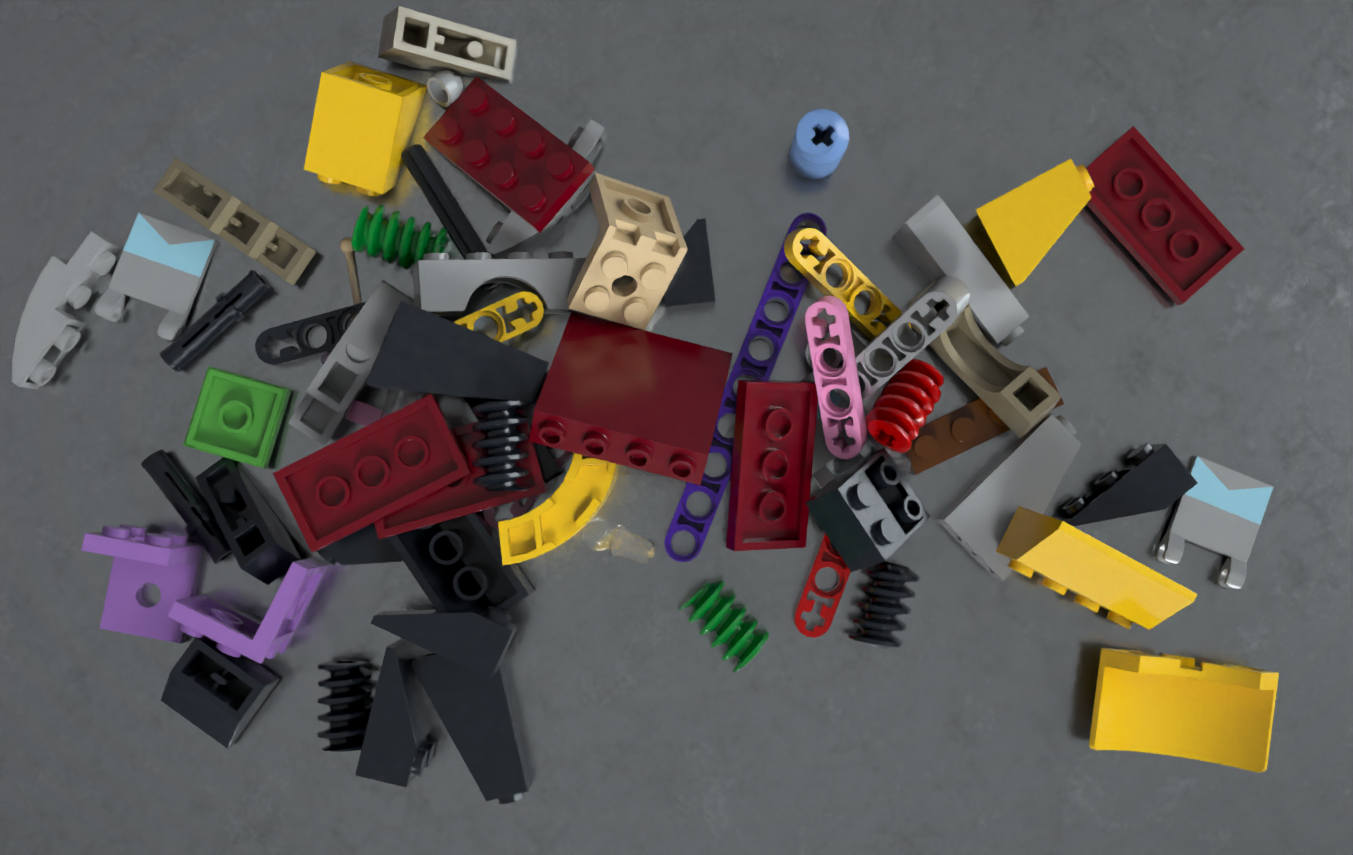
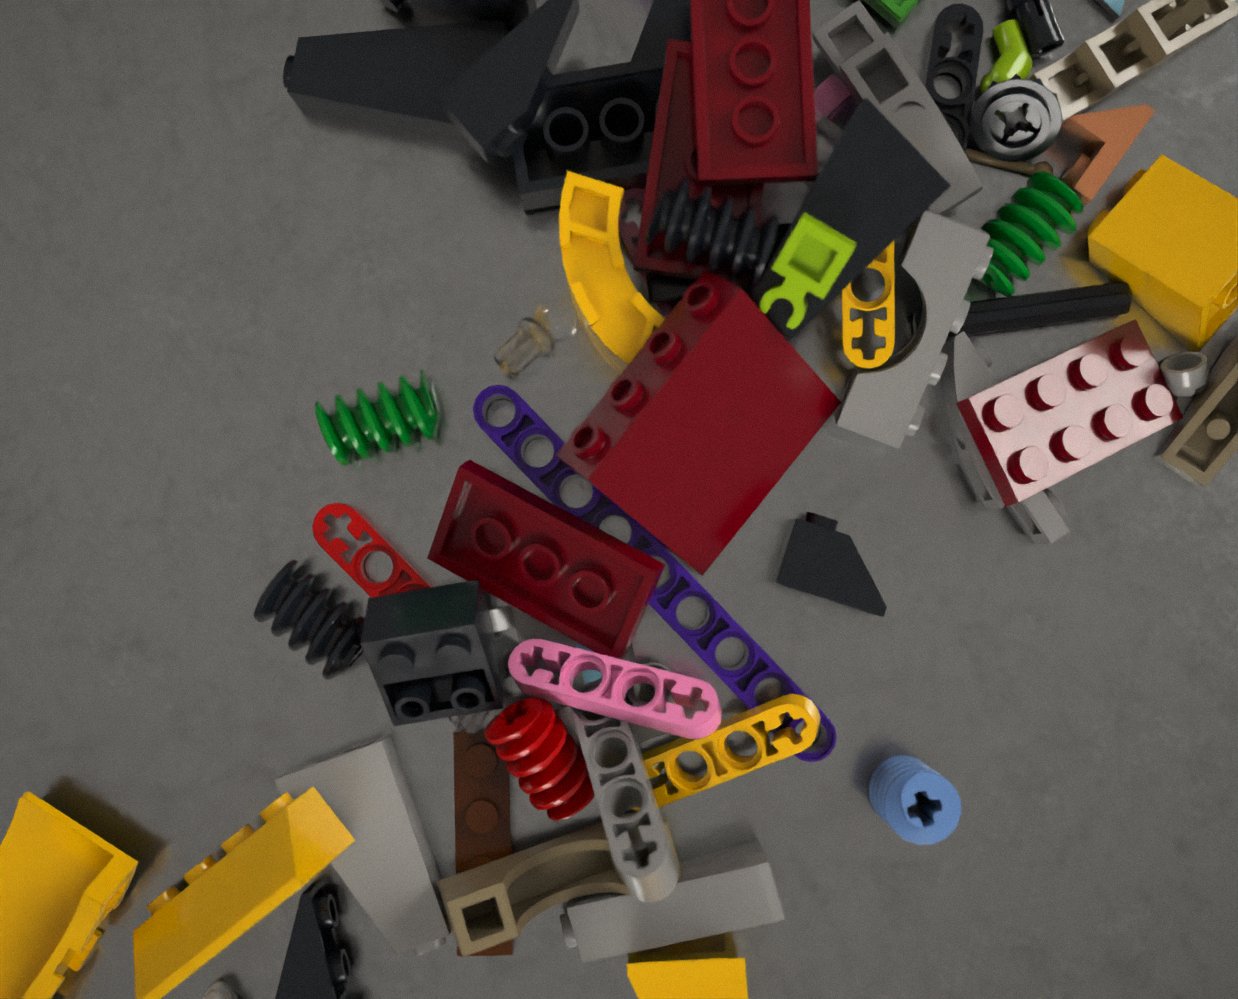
camera: 120 degrees right, 0 degrees up
tan bracket [567,173,688,330] -> none
none -> lime plate [759,212,857,329]
none -> black gear [970,74,1062,162]
none -> lime arm [980,19,1032,94]
none -> nougat slope [1057,104,1156,207]

